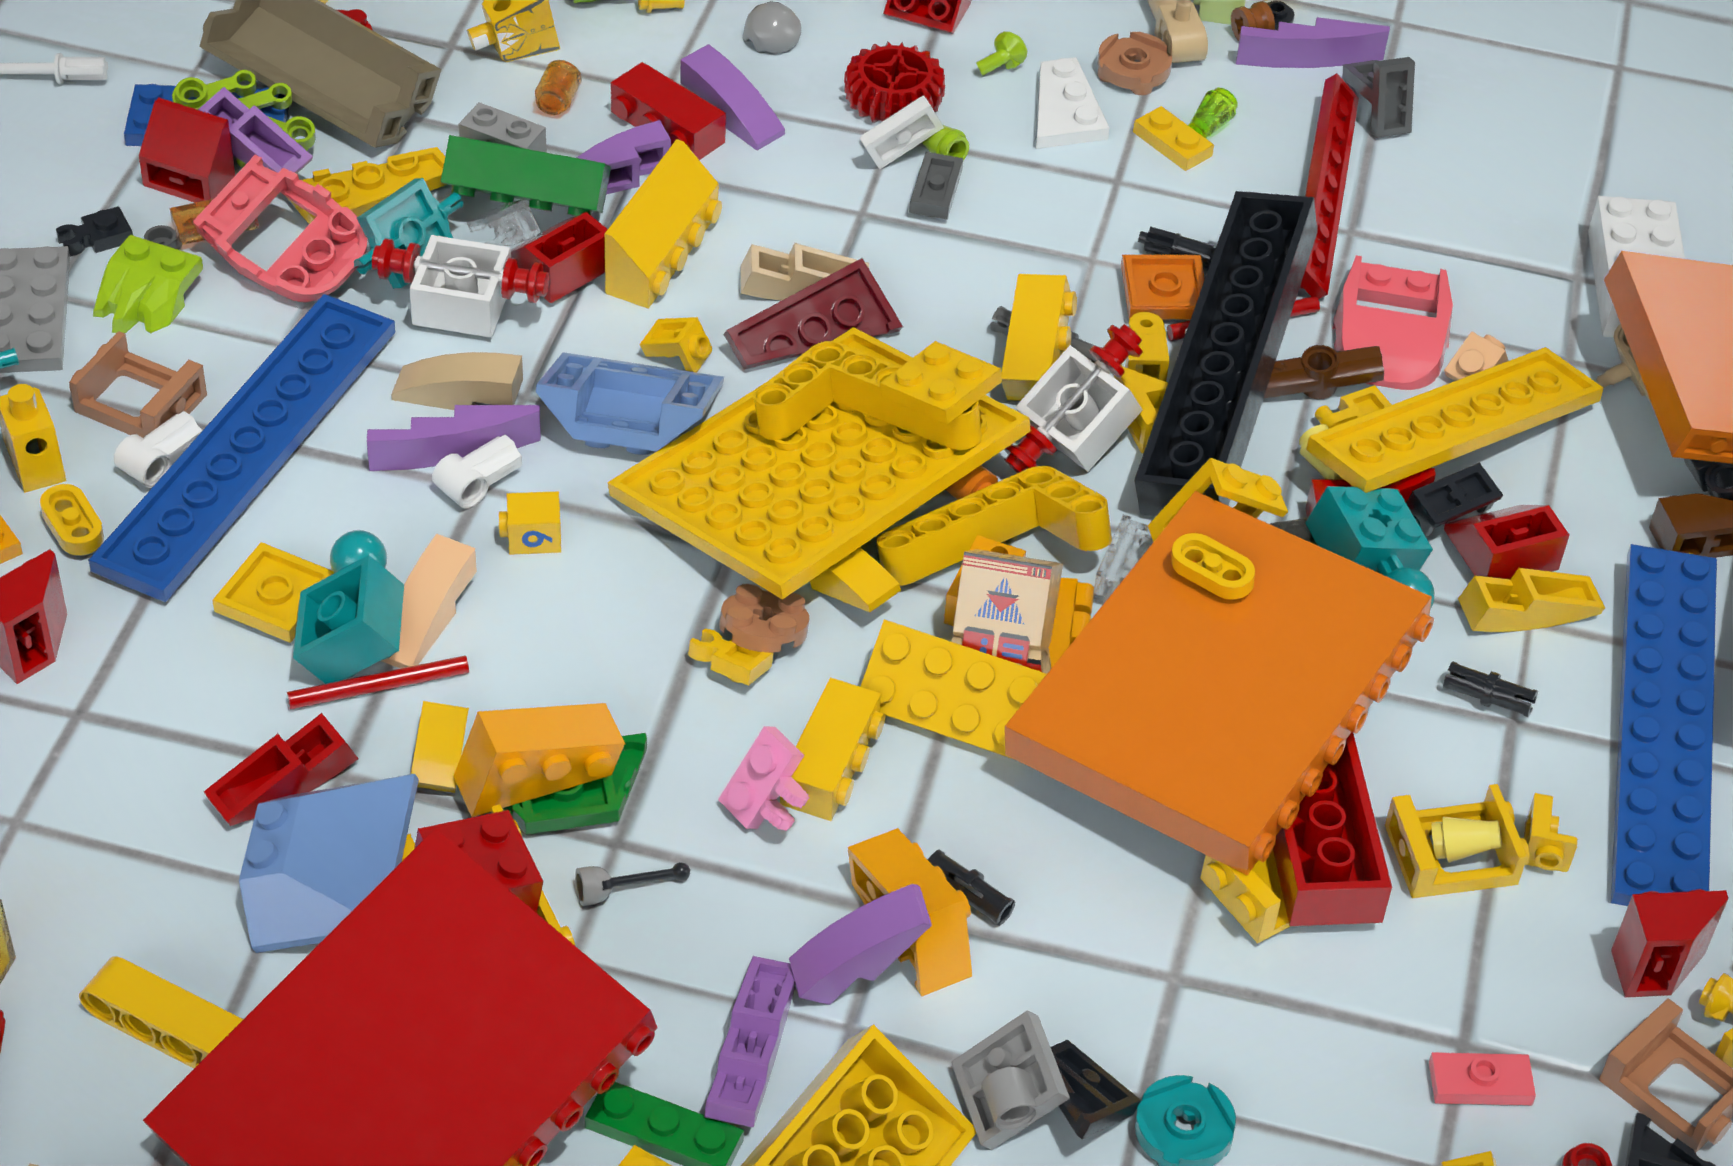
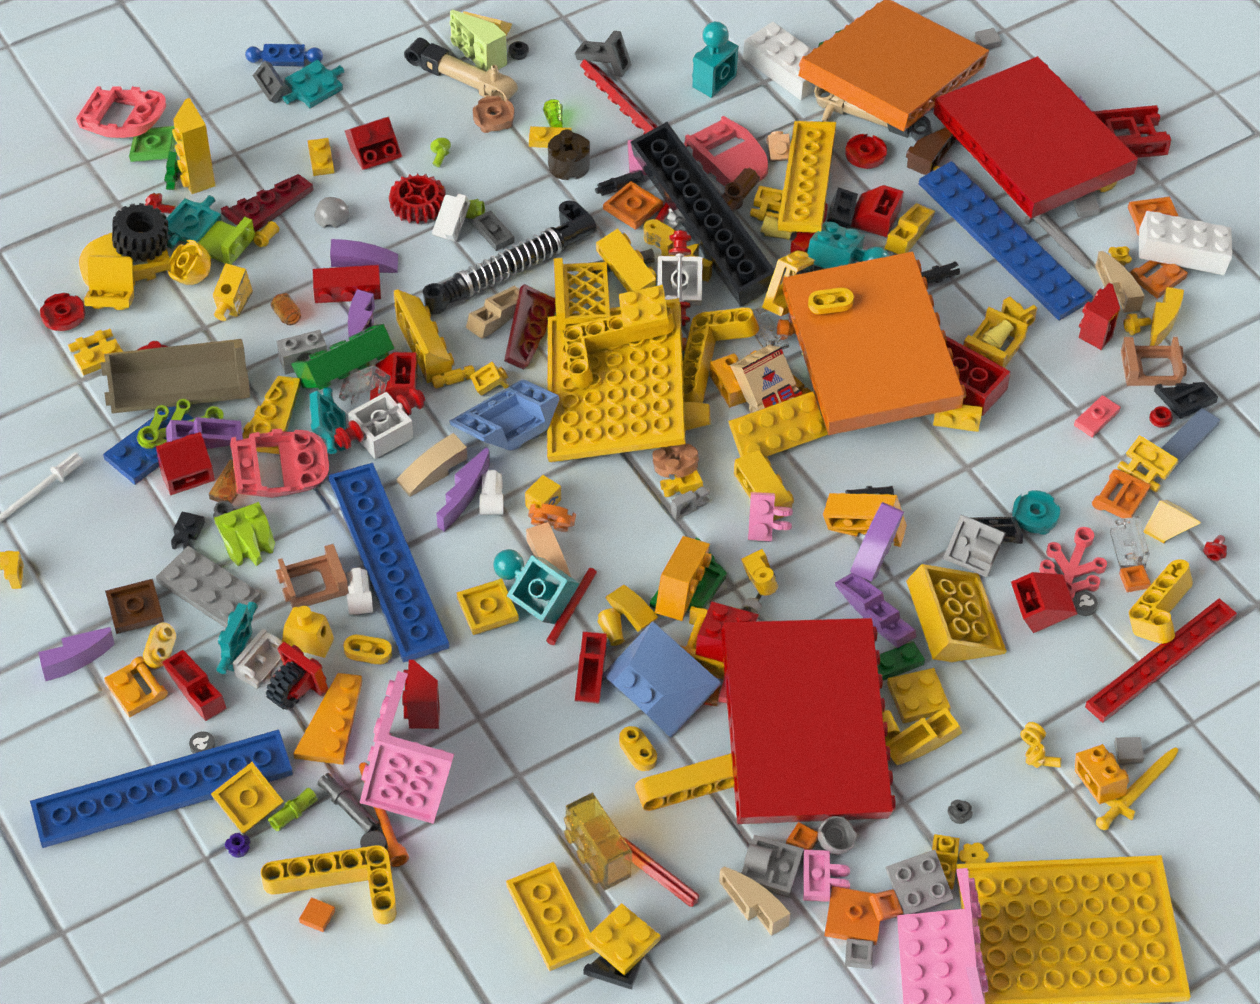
camera: 45 degrees left, 5 degrees up
white wing [1036,57,1110,149] -> none
dark orange wheel [1231,1,1275,41] -> none
medium lavender slope [1236,17,1390,68] -> none
none -> black piece [423,200,597,314]
none -> yellow axle [431,365,475,389]
none -> orange plate [528,504,576,532]
none -> dark brown brick [548,129,590,180]
none -> yellow fence [554,258,610,331]
none -> yellow cone [597,608,625,646]
none -> yellow plate [619,726,657,771]
none -> light grey plate [671,486,710,520]
none -> teal brick [692,21,739,98]
none -> yellow leg [741,549,778,596]
none -> red plate [845,134,887,169]

